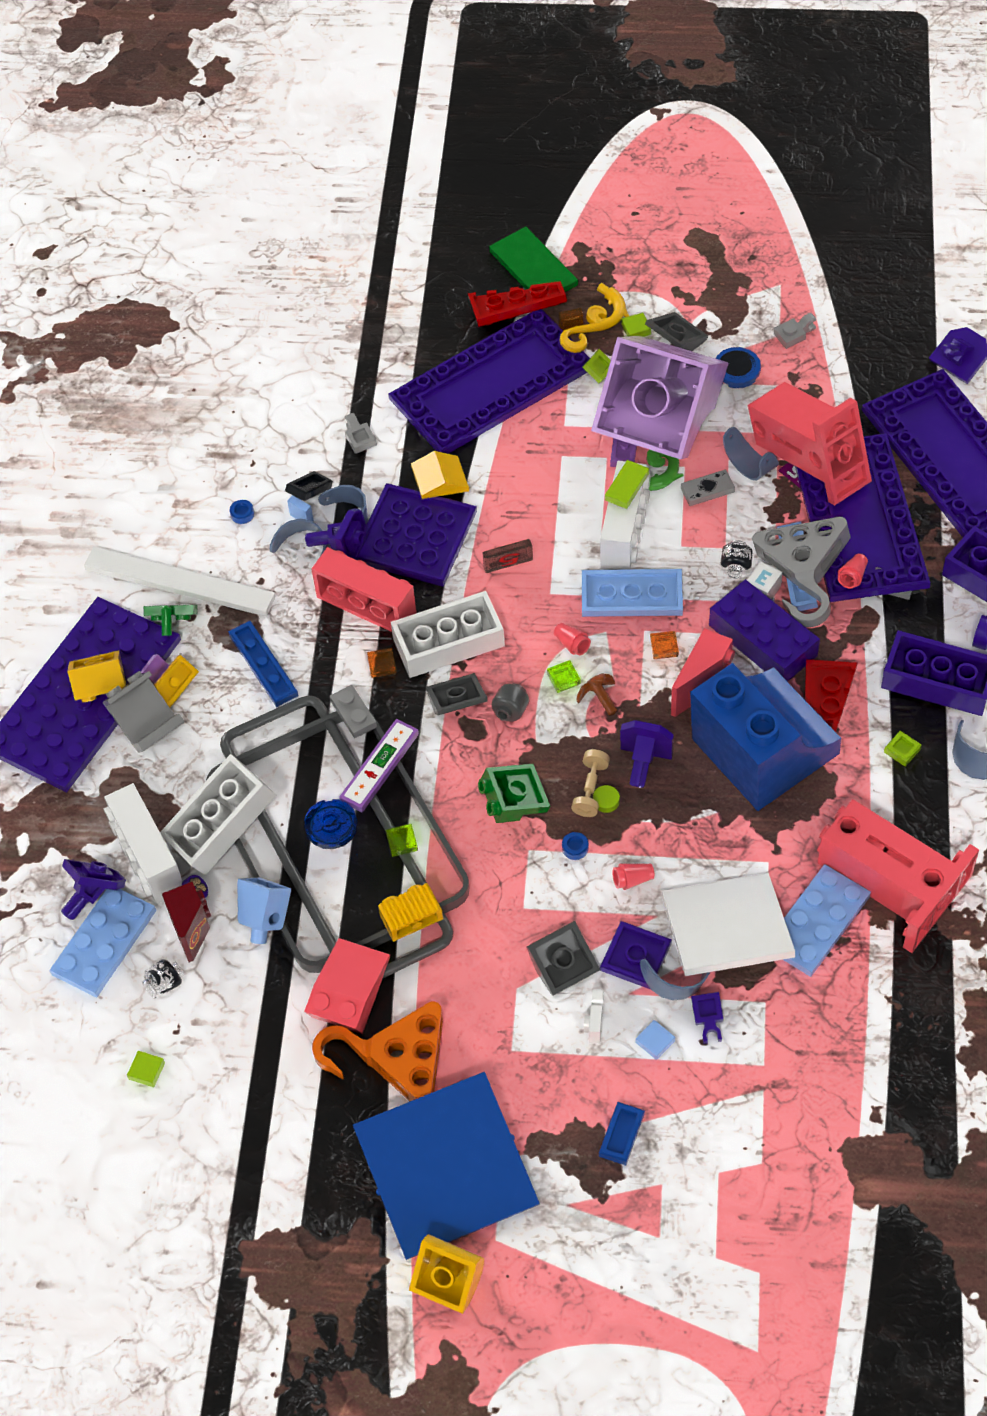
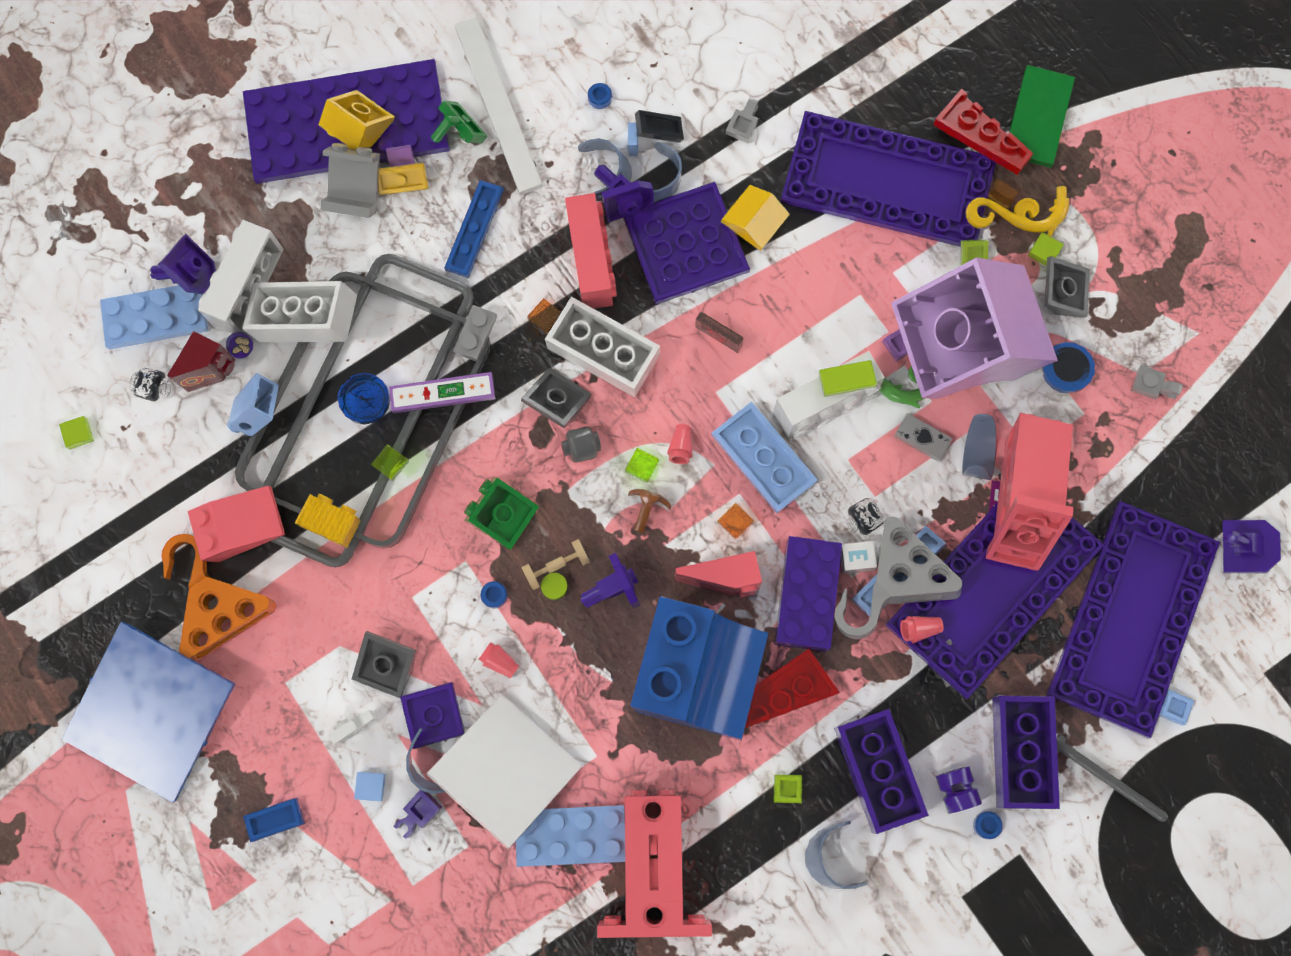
camera: 50 degrees right, 20 degrees up
yellow brick [409,1234,484,1314] -> none

